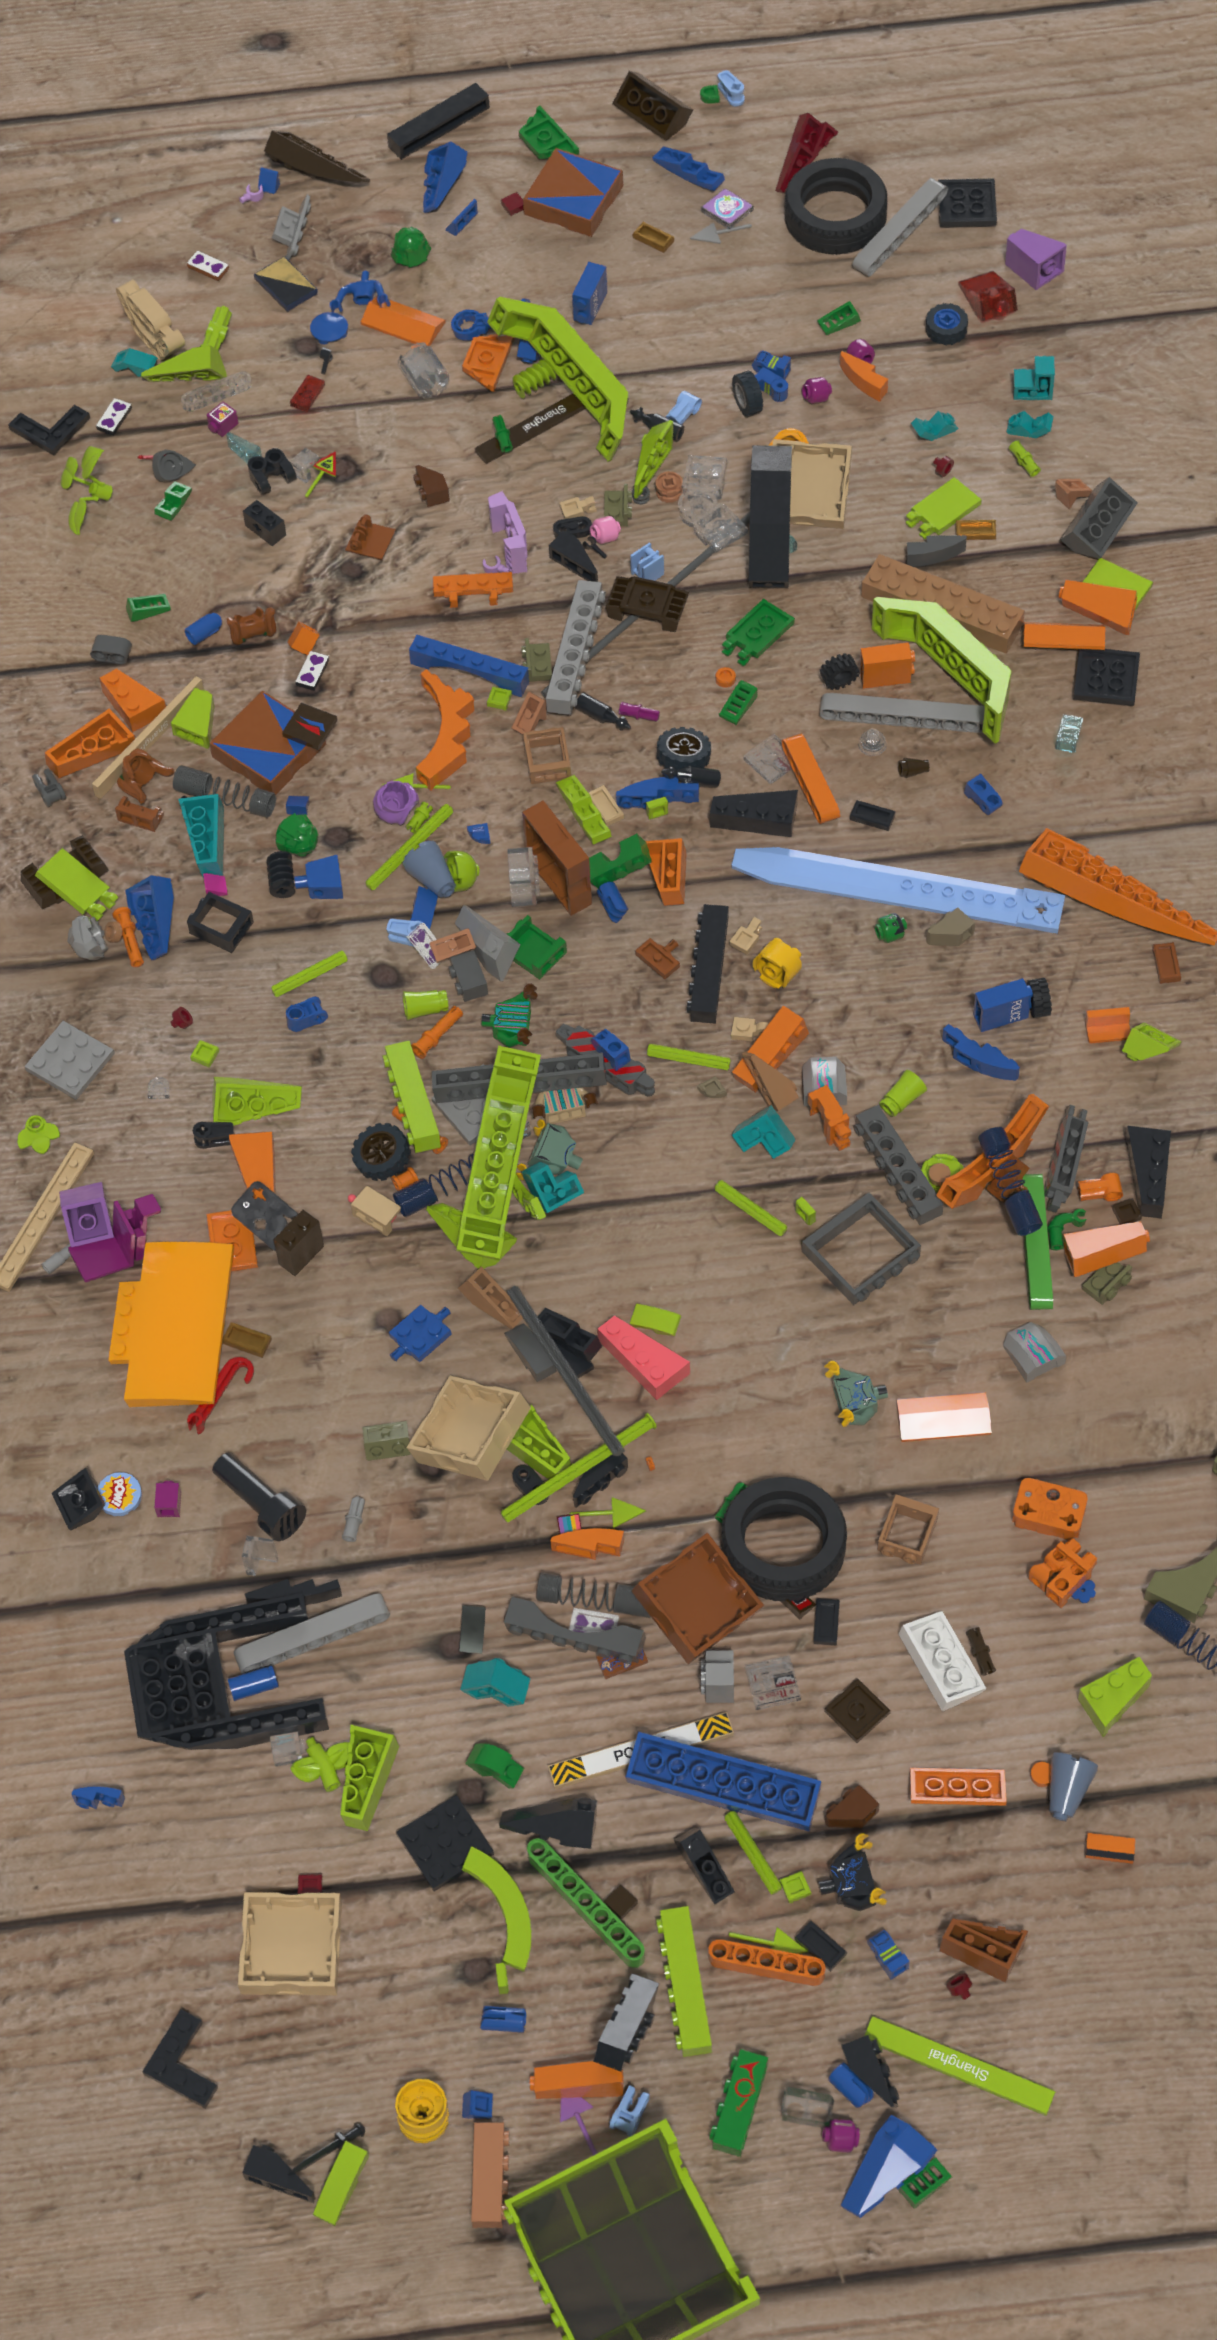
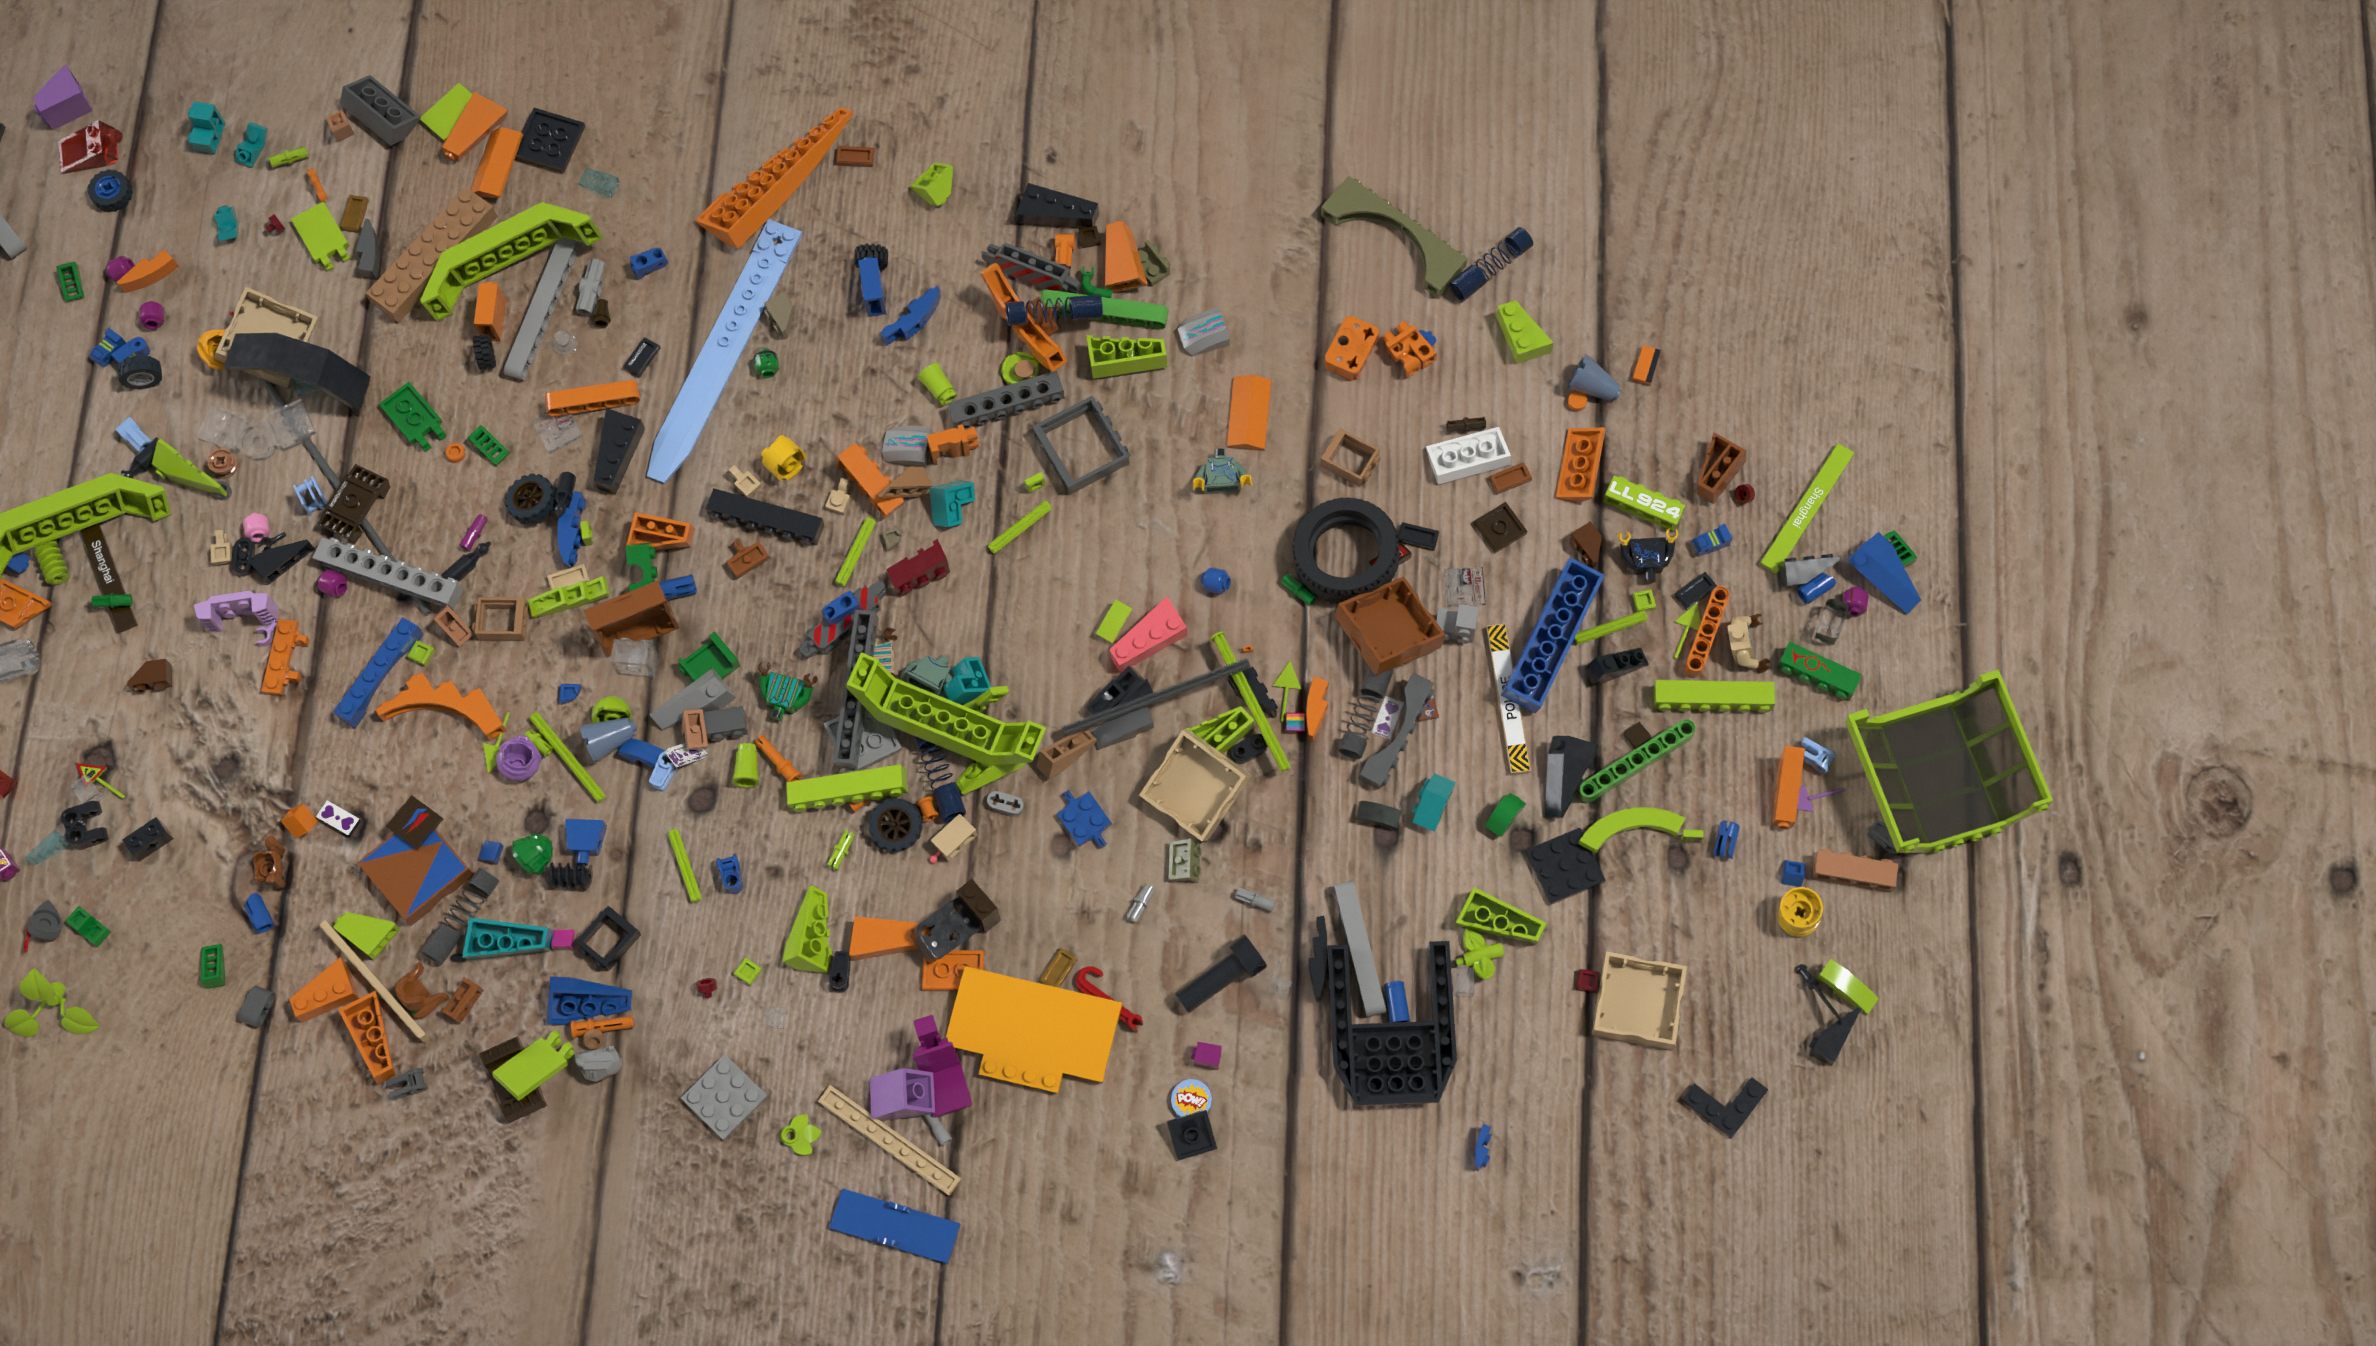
camera: 80 degrees left, 10 degrees up
dark orange hinge [345,514,396,560] -> none
olive bracket [521,638,552,682] -> none
wedge [593,1974,659,2072] -> none
olive bracket [604,484,632,527] -> none
orange panel [1085,1007,1130,1043] -> none
none -> orange arm [307,168,328,202]
none -> magenta head [318,569,348,598]
none -> light grey piece [576,258,606,316]
none -> lime pin [826,830,856,871]
none -> dark red wedge [886,539,950,596]
none -> light grey beam [987,791,1024,816]
none -> lime wedge [1086,335,1168,379]
none -> light grey axle [1127,883,1156,923]
none -> blue head [1201,567,1231,594]
none -> dark orange tile [1489,462,1532,495]
none -> lime brick [1603,475,1686,532]
none -> tan torso [1727,614,1771,673]

